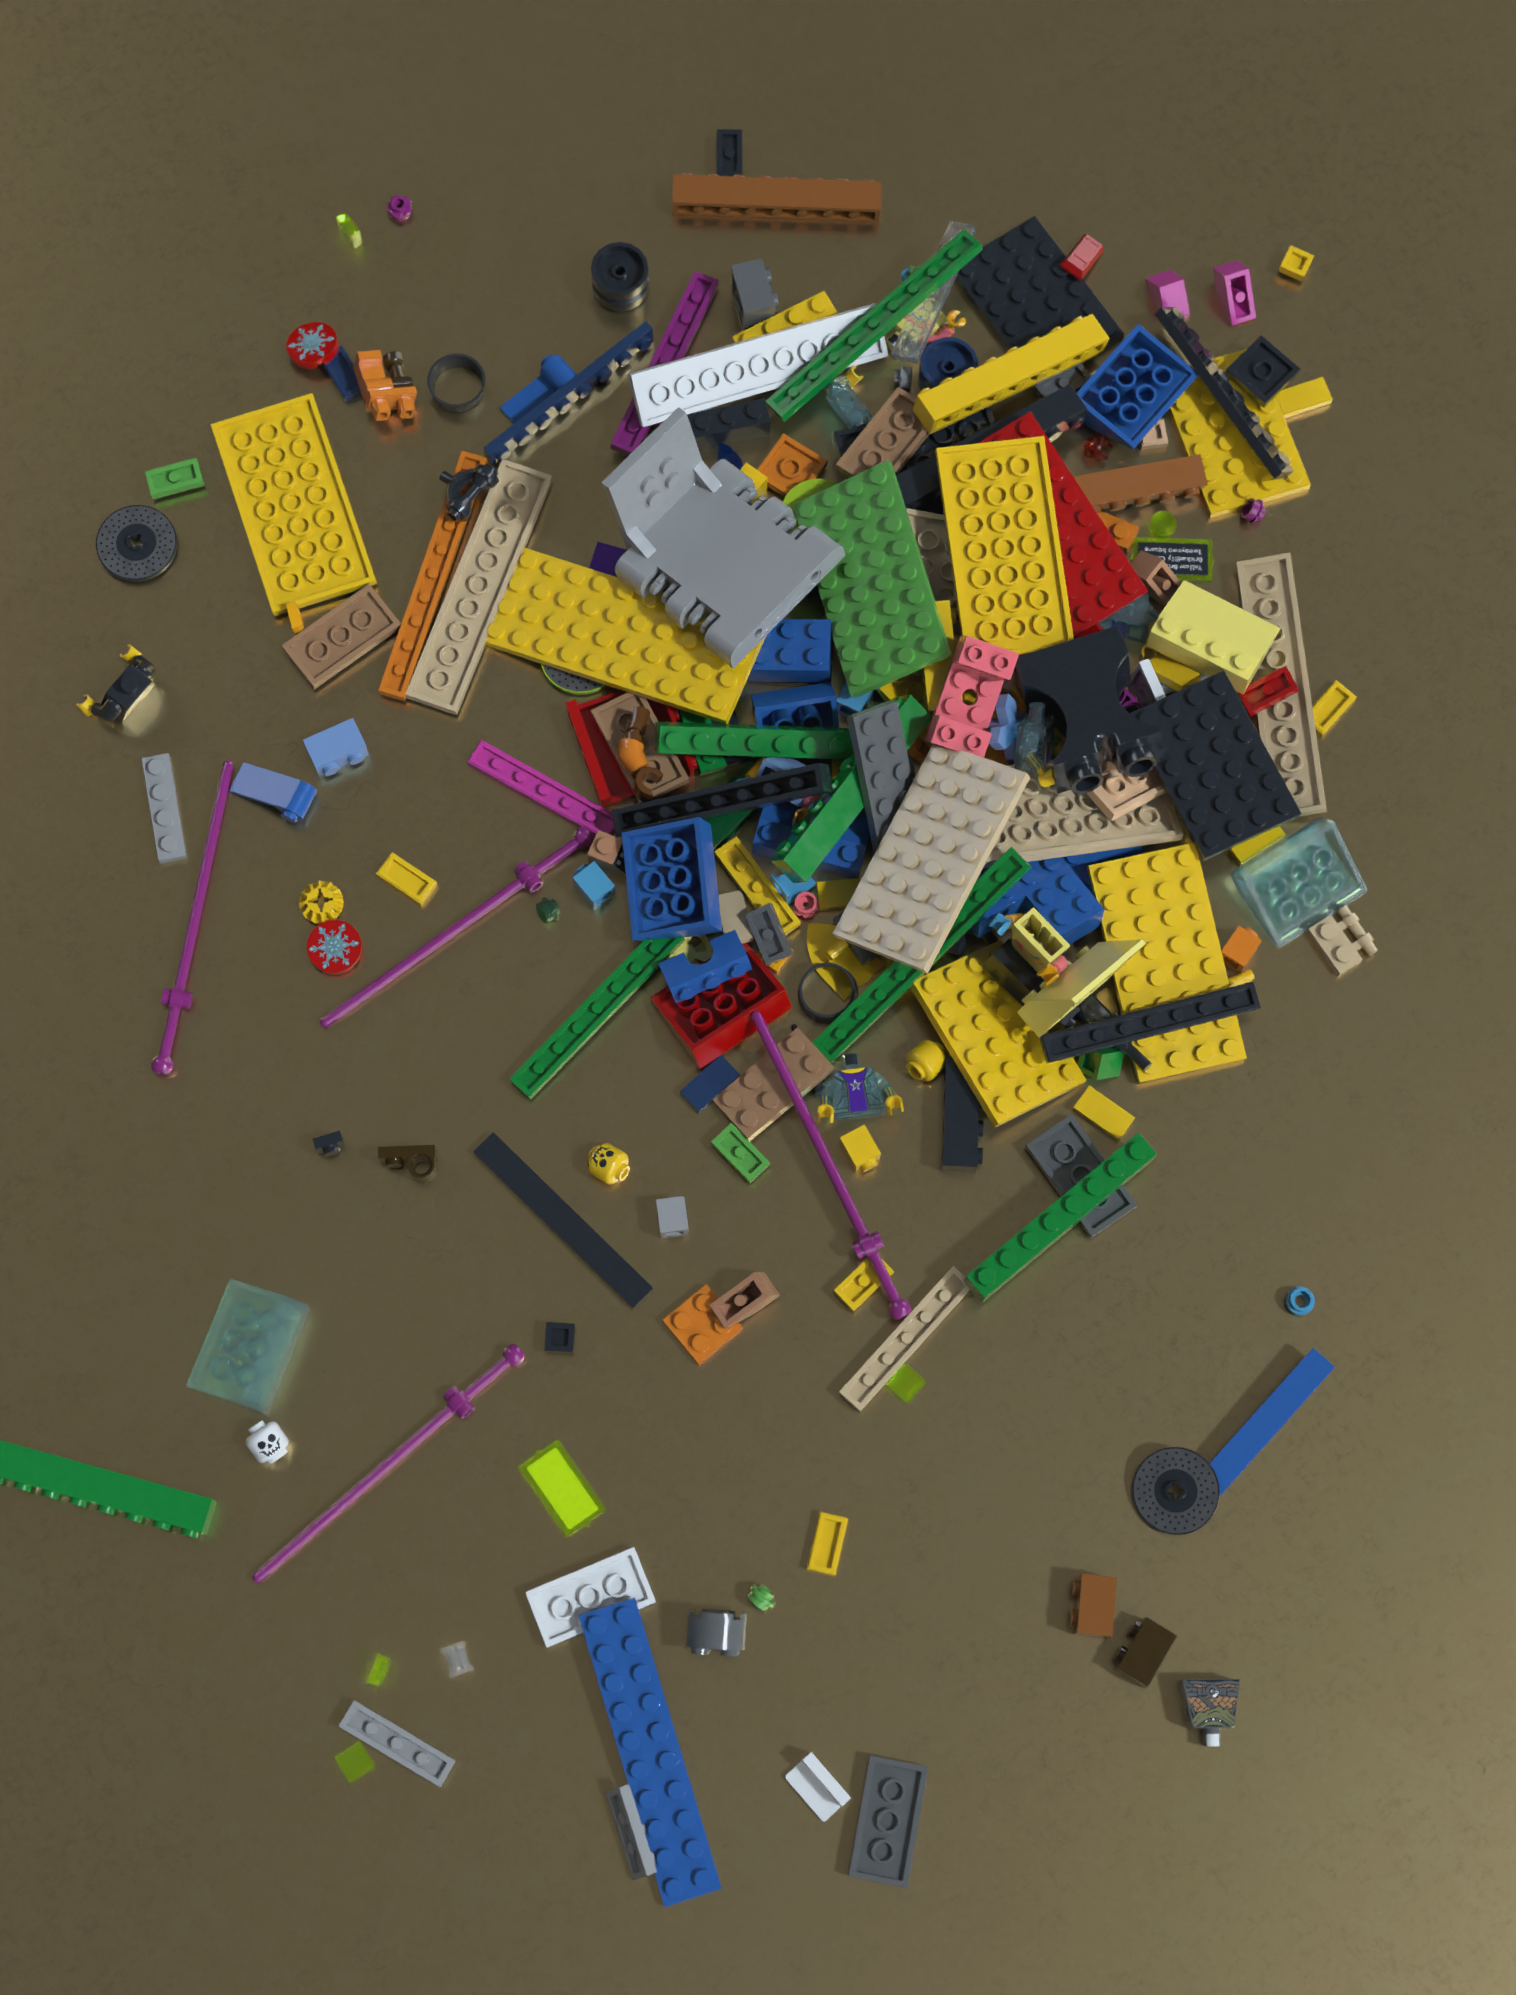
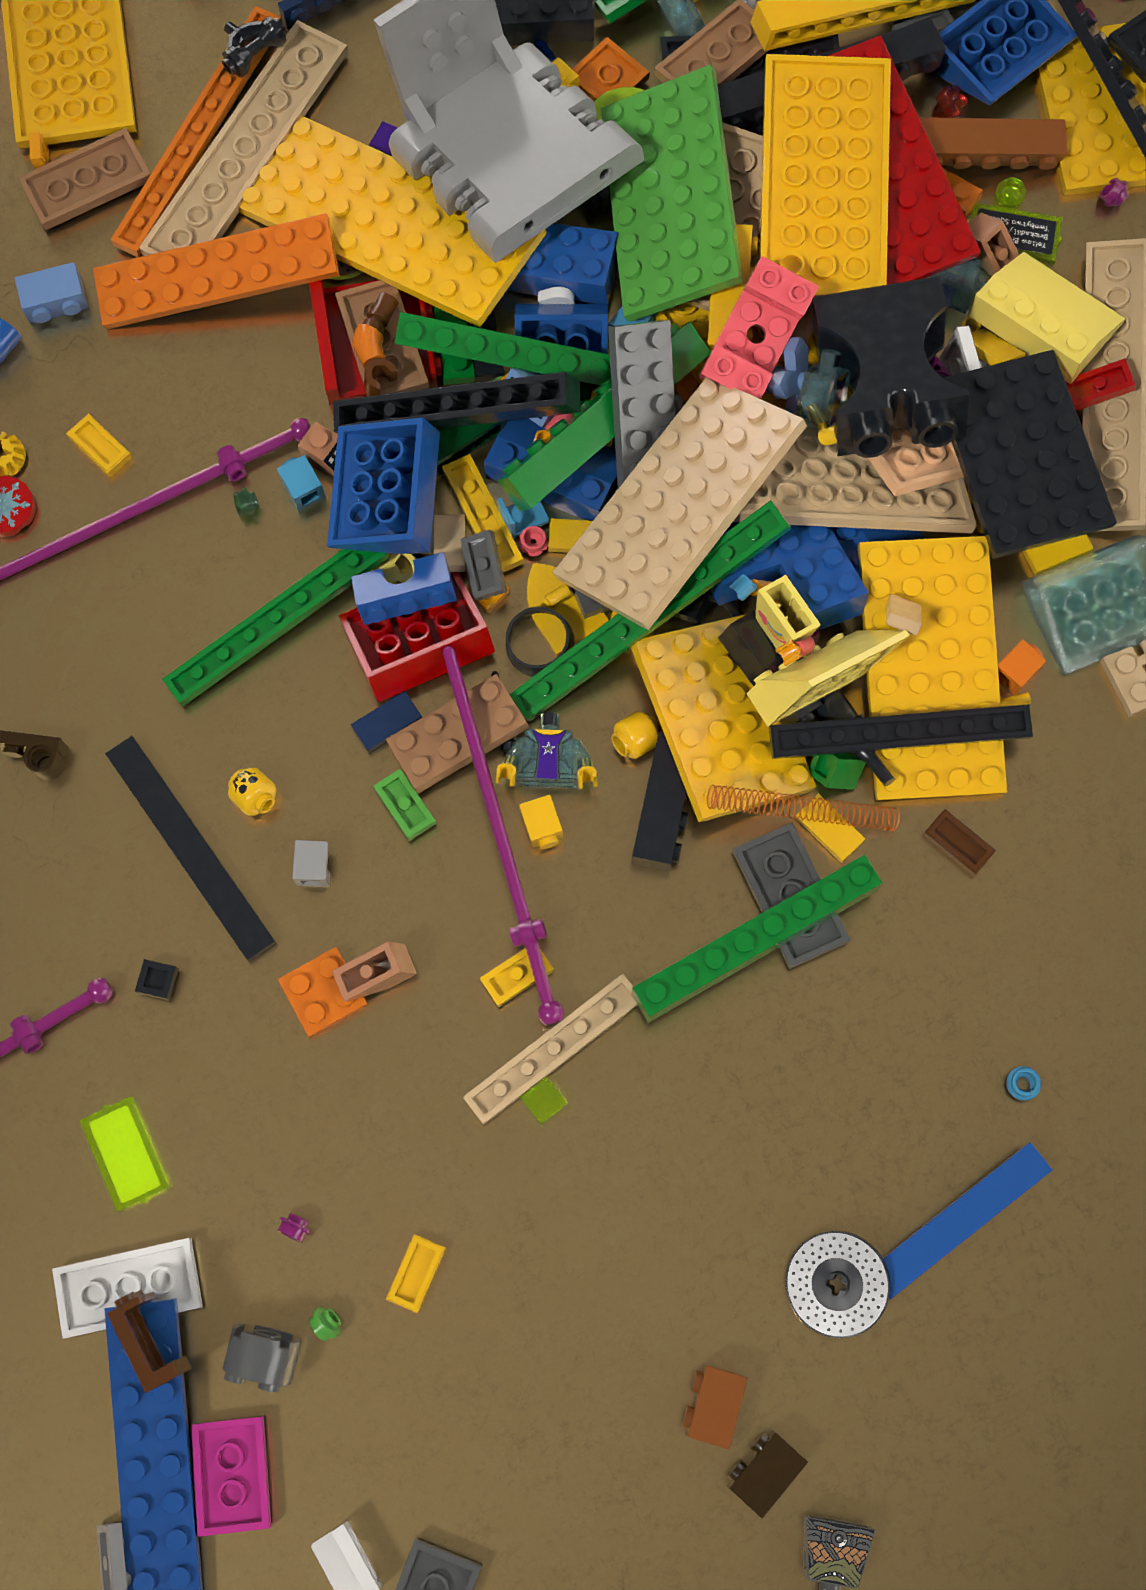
camera: 15 degrees right, 0 degrees up
dark pink tile [467,739,615,836] -> none
light nougat tile [1140,419,1168,450] -> none
none -> orange plate [93,213,340,329]
none -> reddish brown panel [107,1290,192,1393]
none -> dark pink plate [191,1416,271,1537]
none -> magenta plate [277,1213,310,1243]
none -> white tile [538,287,574,304]
none -> orange piece [707,784,900,831]
none -> tan tile [886,593,922,635]
none -> reddish brown tile [923,809,996,877]

